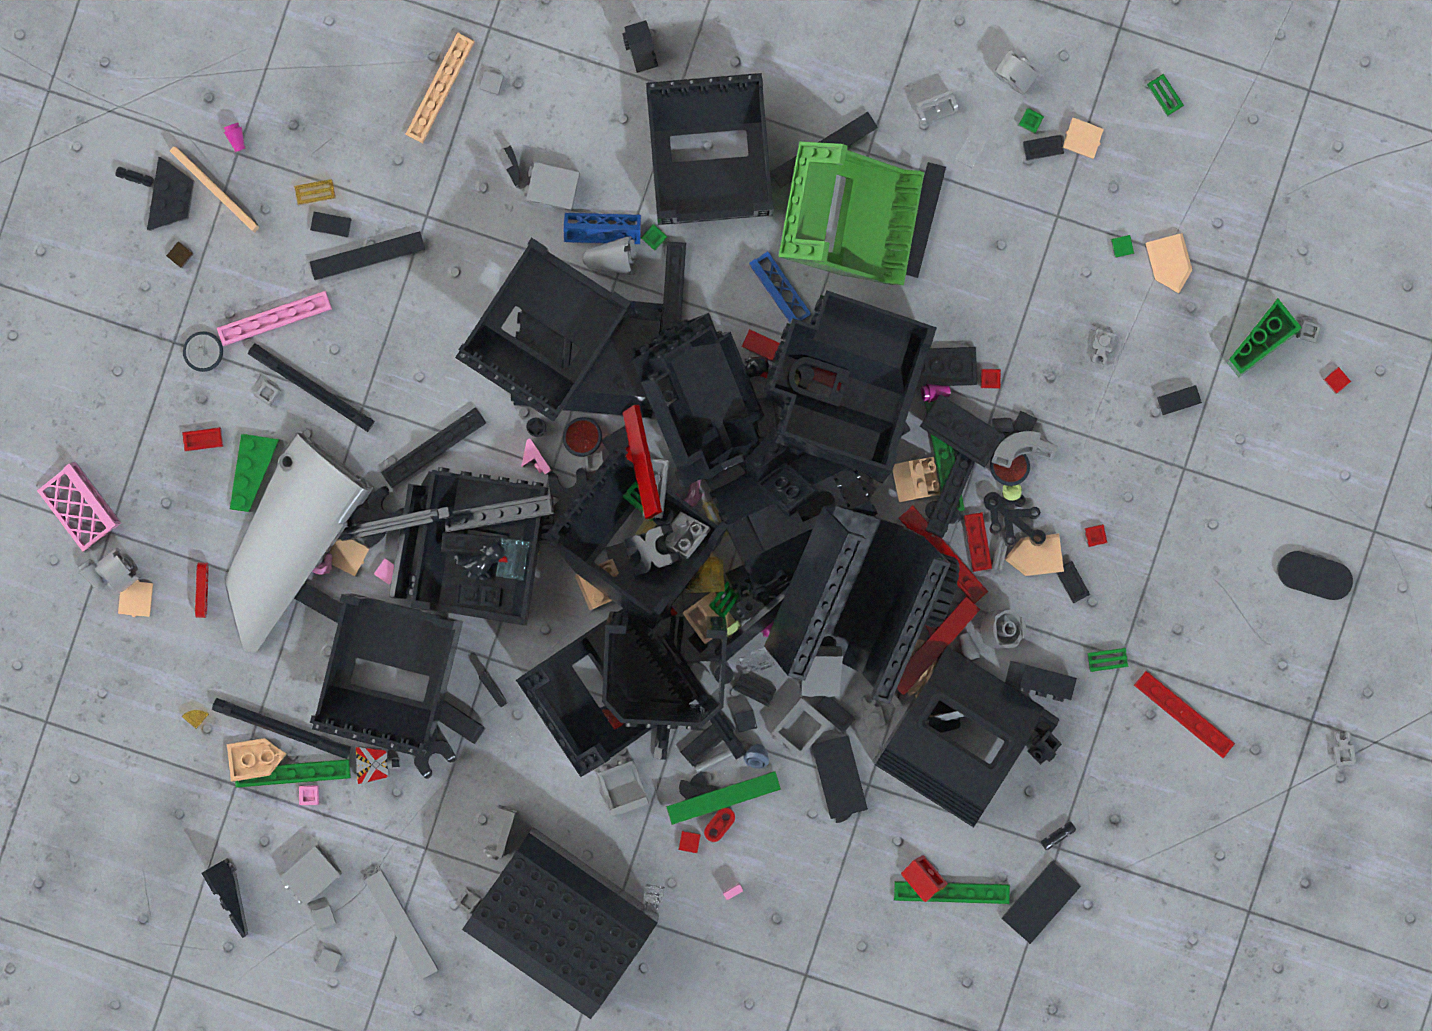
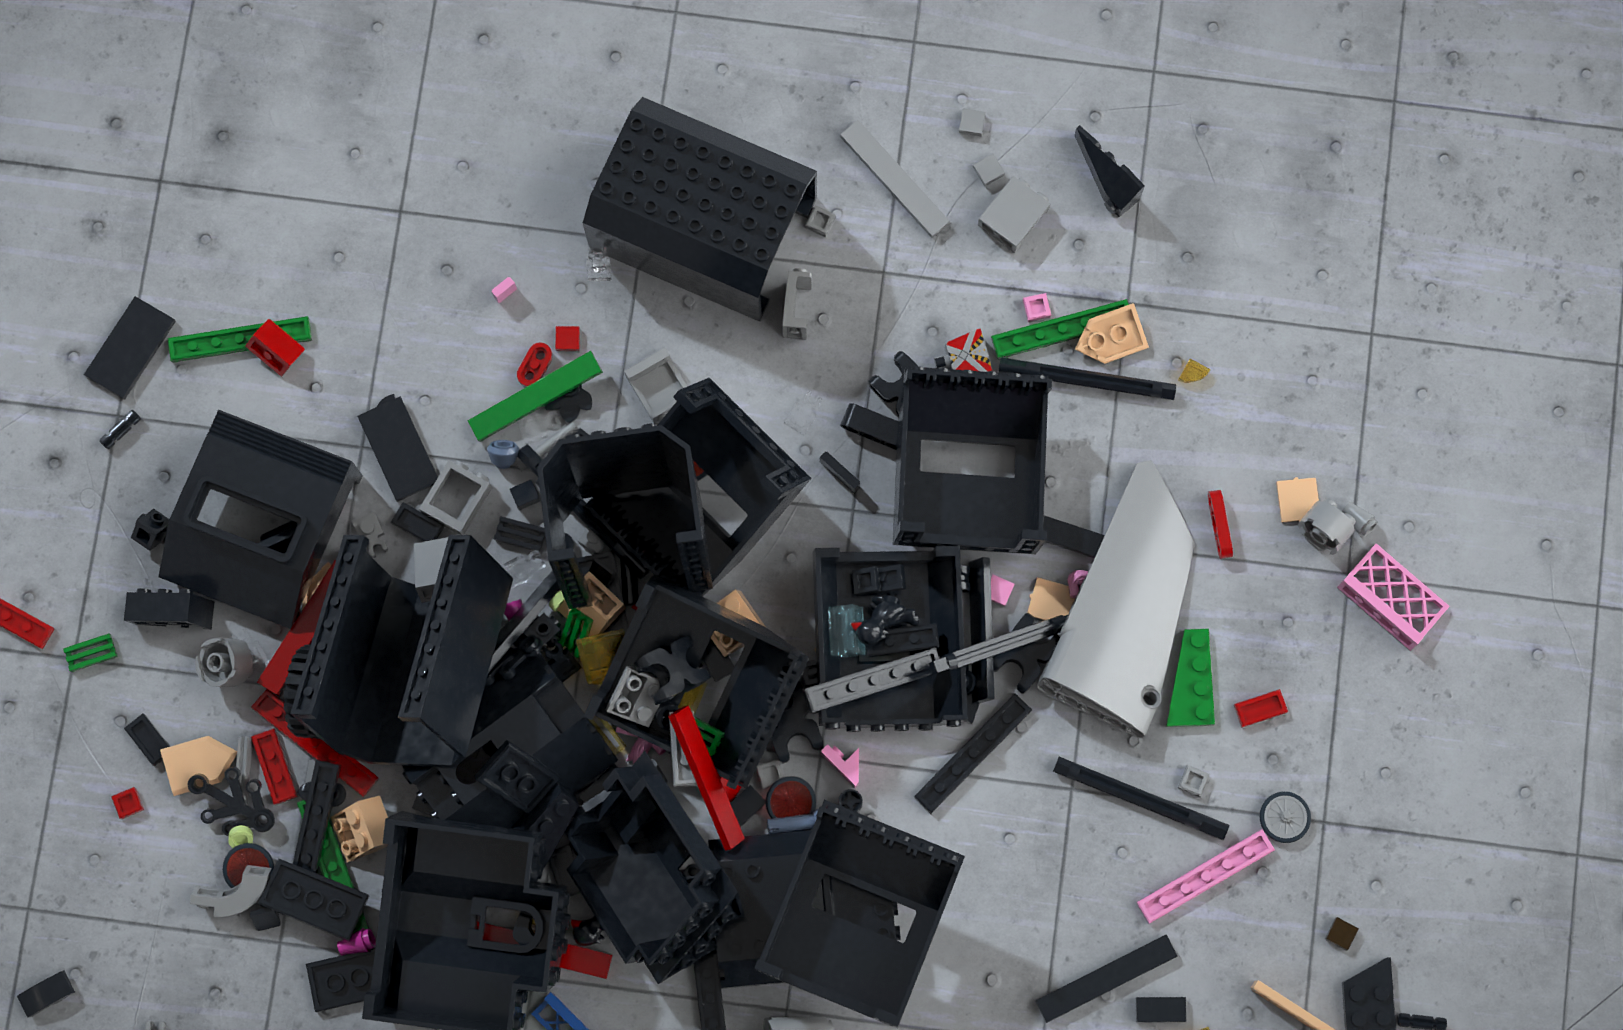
camera: 175 degrees right, 10 degrees down
light grey cone [959,633,980,661] -> none
red tile [981,369,1001,389] -> none
black tile [1013,411,1038,432] -> none
black slope [1034,709,1059,735] -> none
none -> sand blue pin [767,809,819,834]

